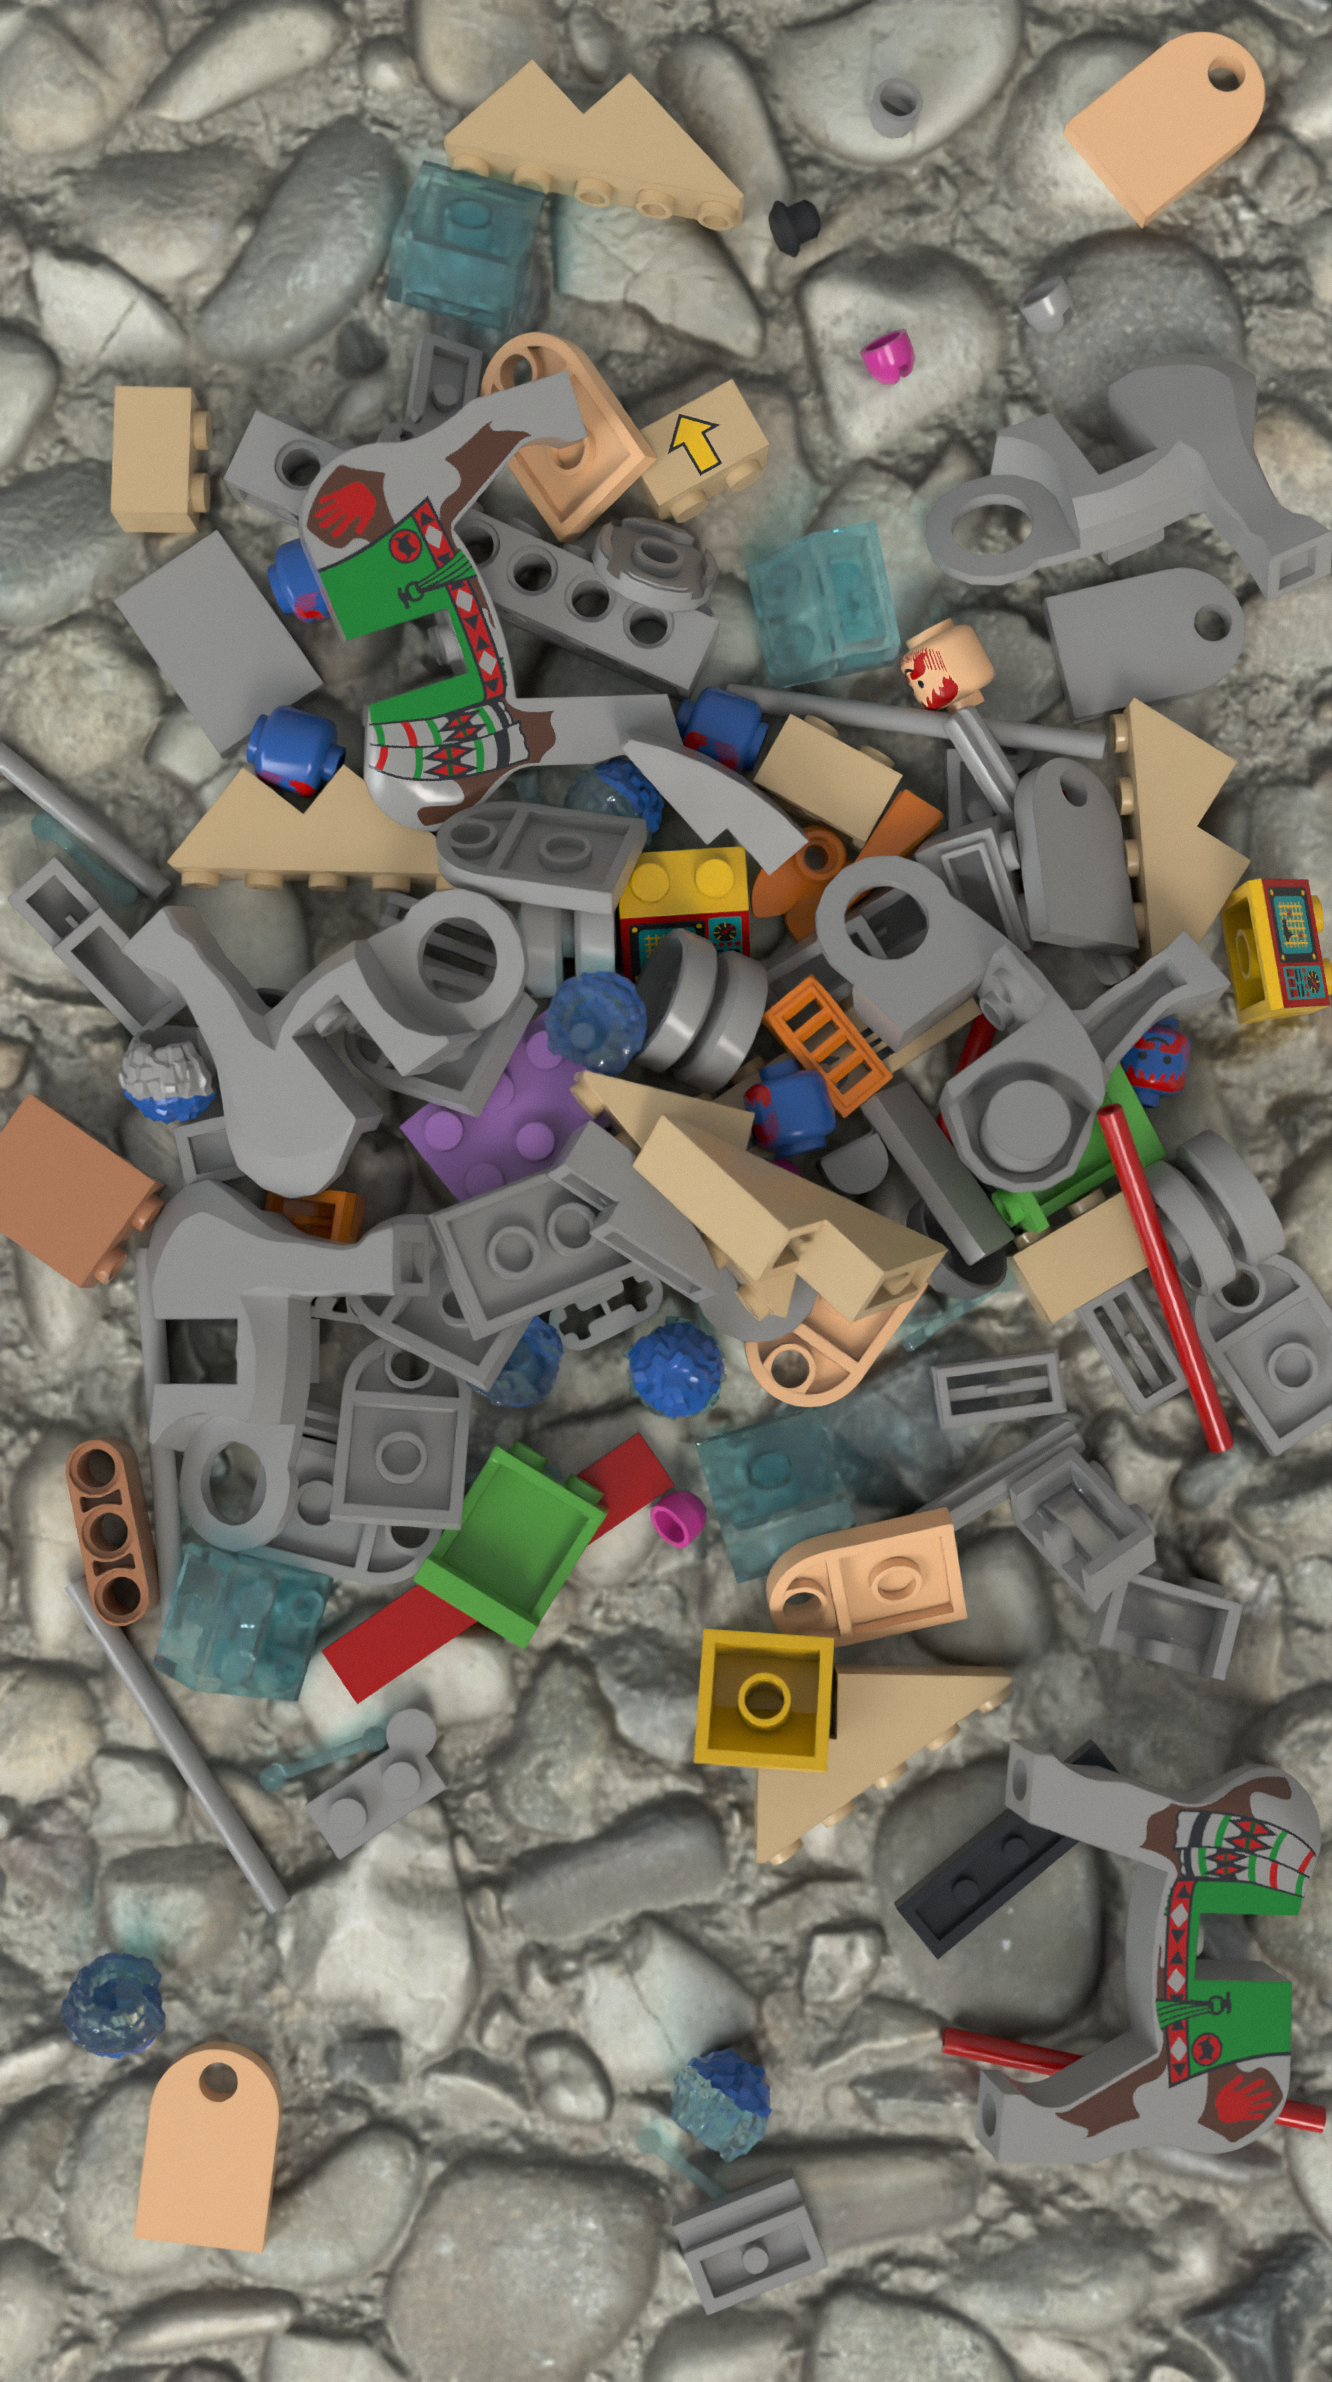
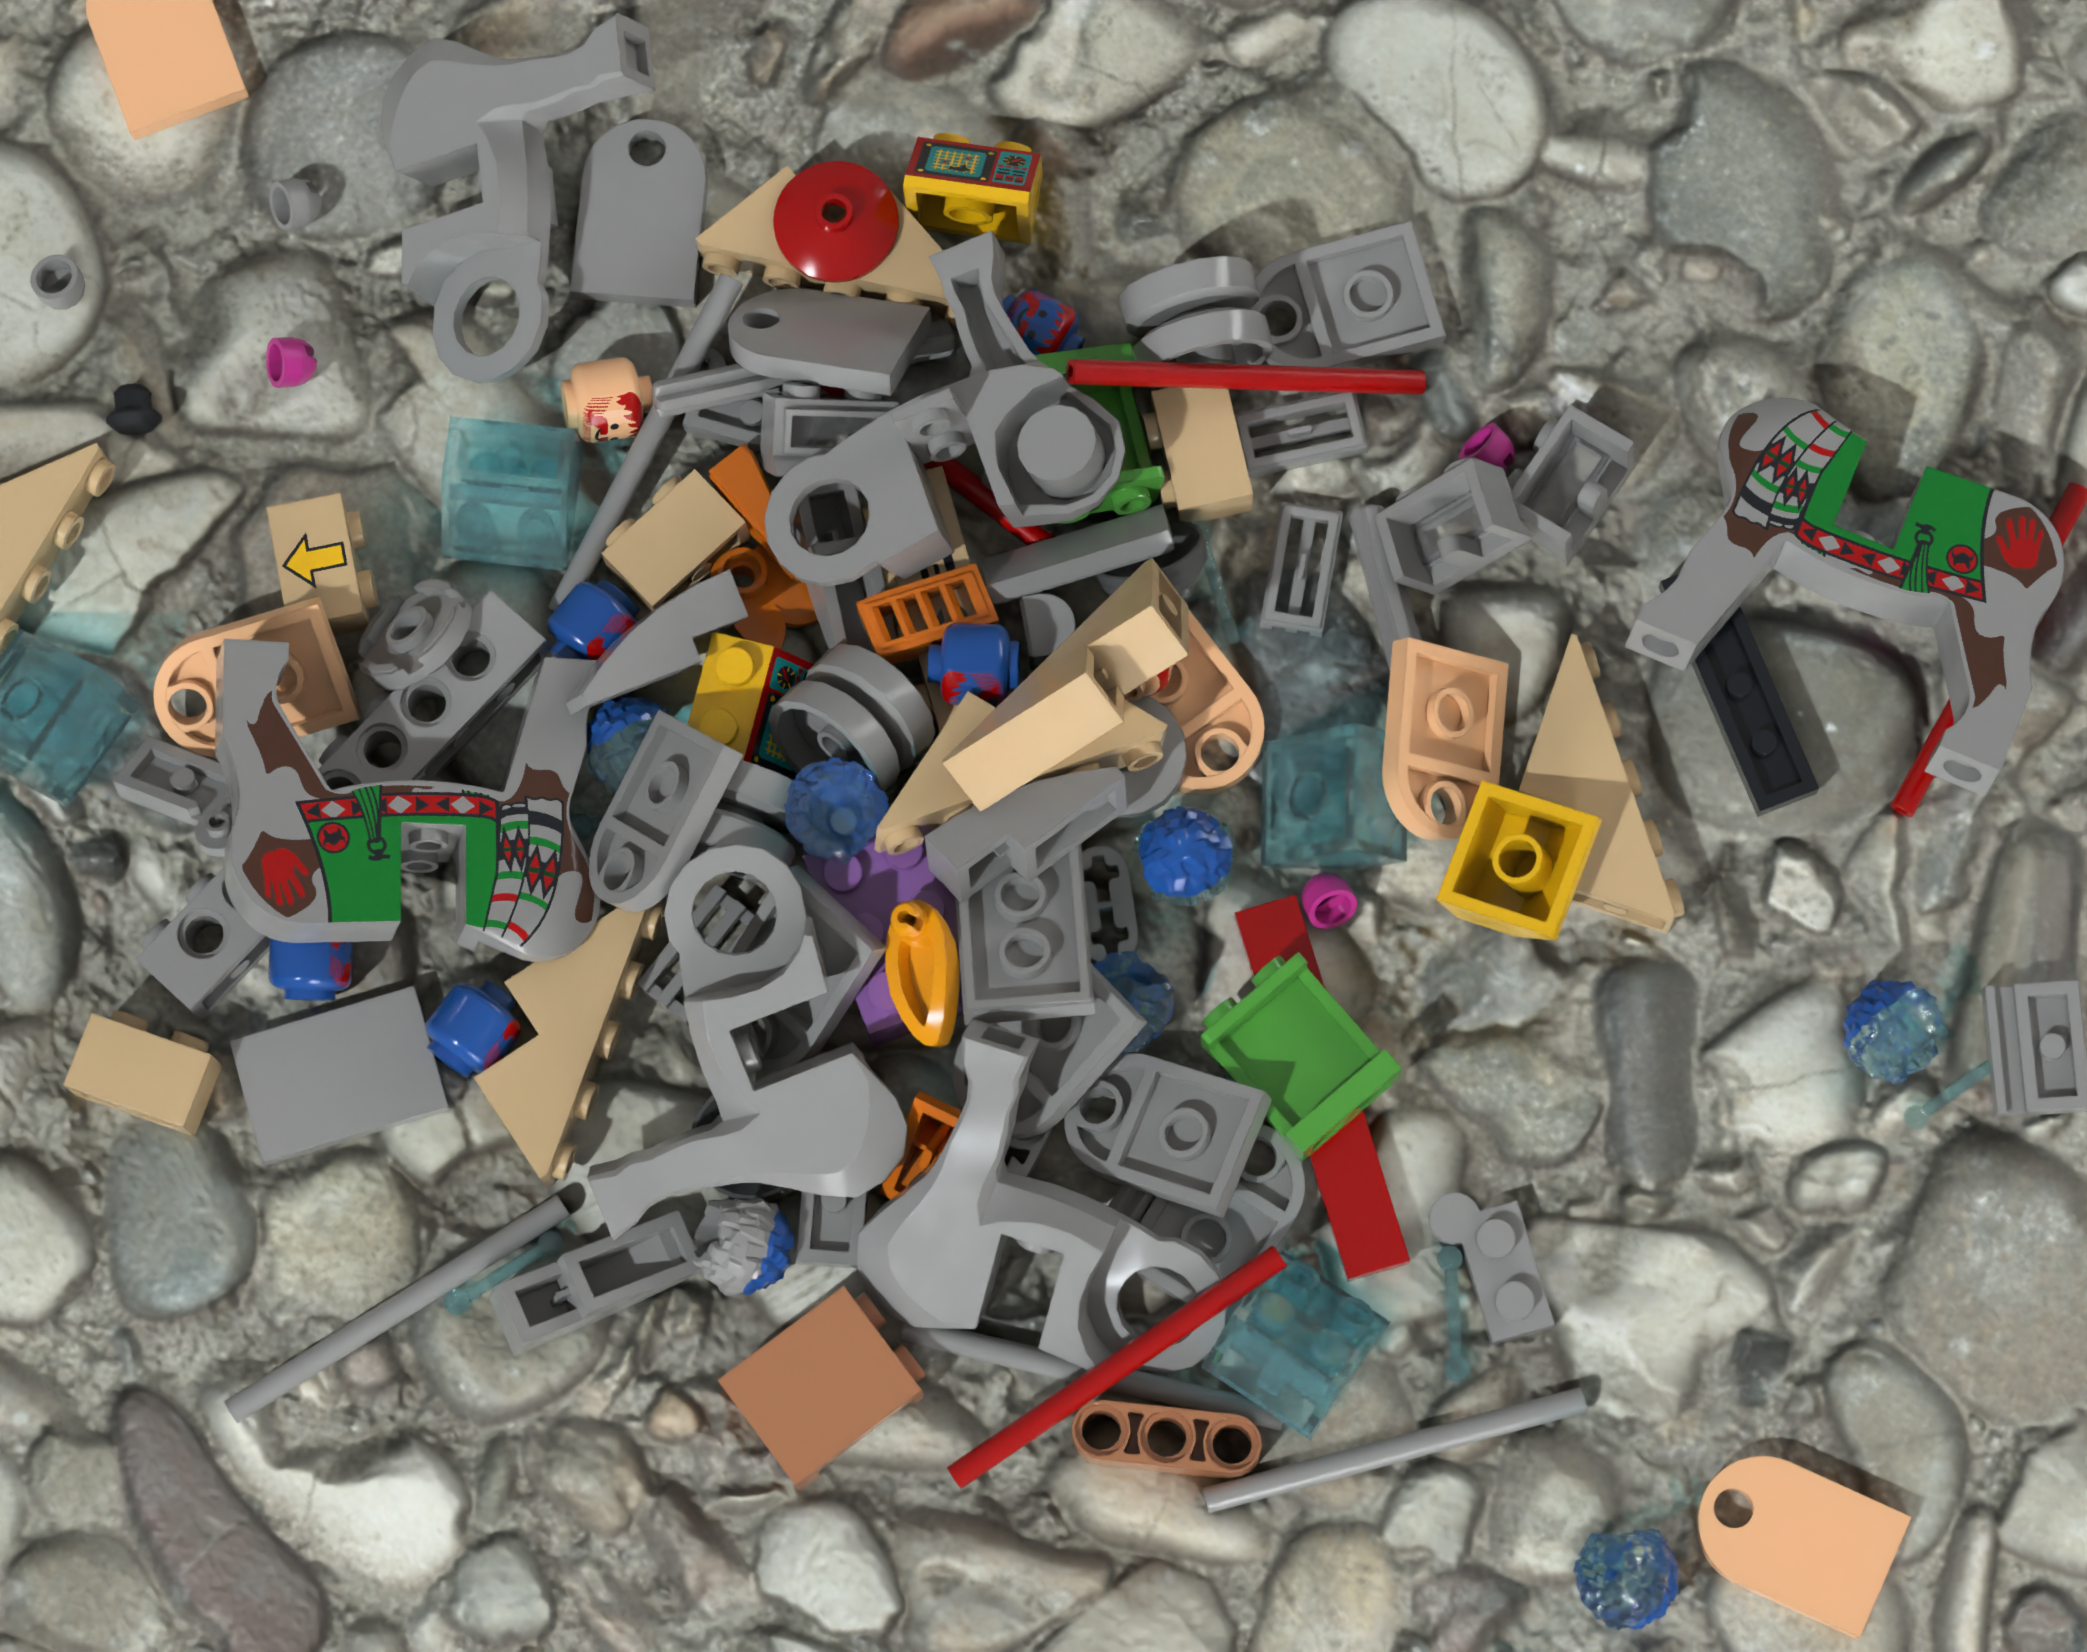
camera: 60 degrees left, 10 degrees down
none -> red dish [773,161,899,283]
none -> light orange arm [885,900,960,1047]
none -> red piece [947,1245,1288,1489]
none -> dark pink hinge [1459,423,1515,473]

